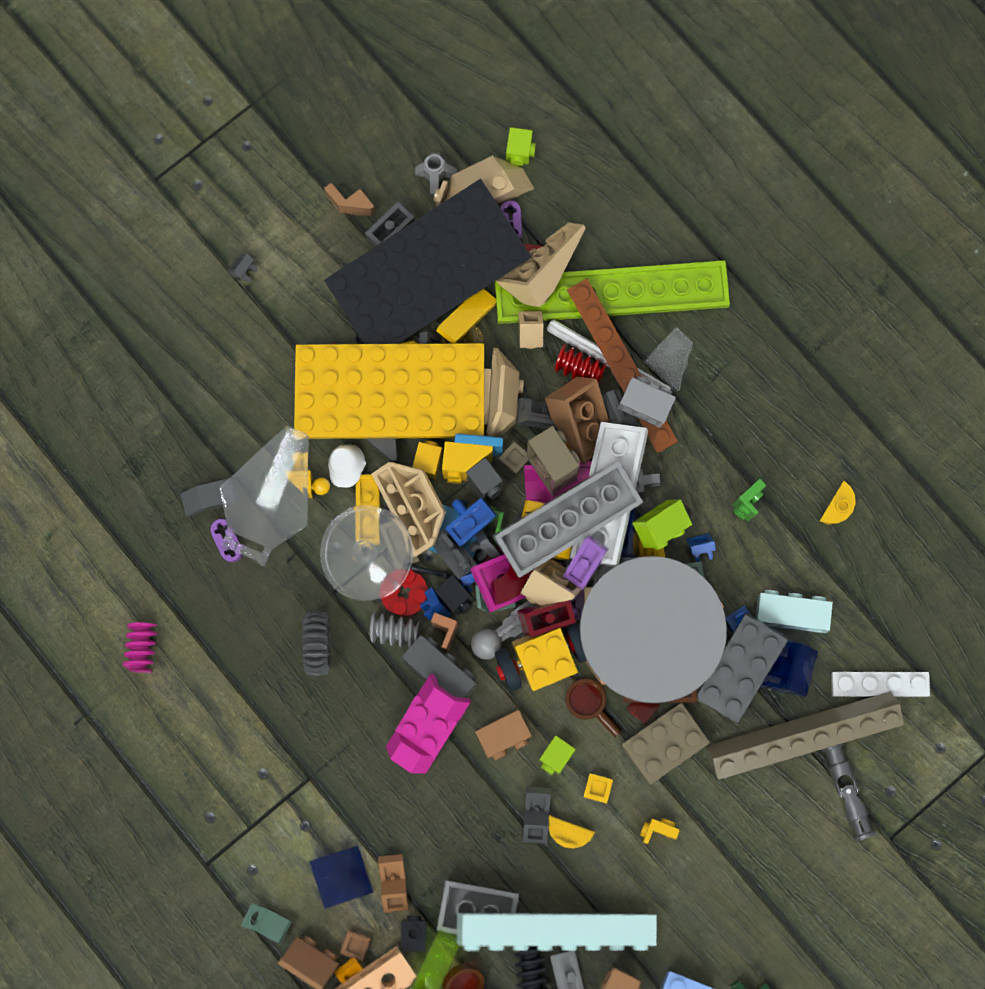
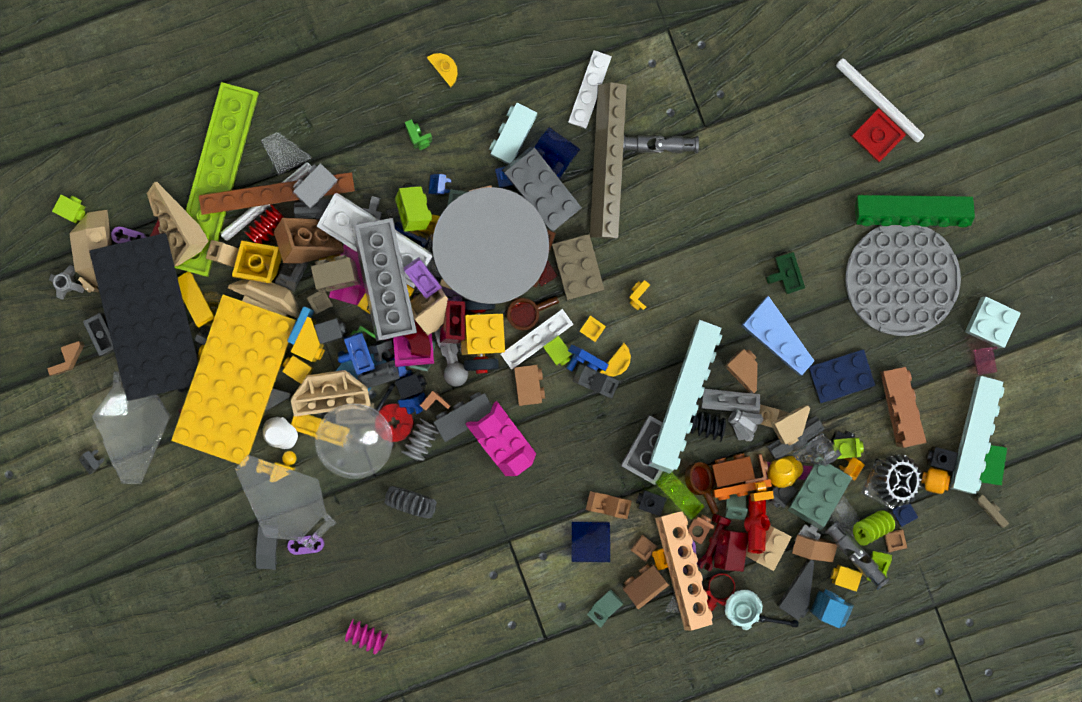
camera: 75 degrees left, 10 degrees up
none -> clear windscreen [92,371,171,484]
none -> yellow slope [232,241,282,283]
none -> white plate [501,309,574,369]
none -> blue plate [566,345,609,372]

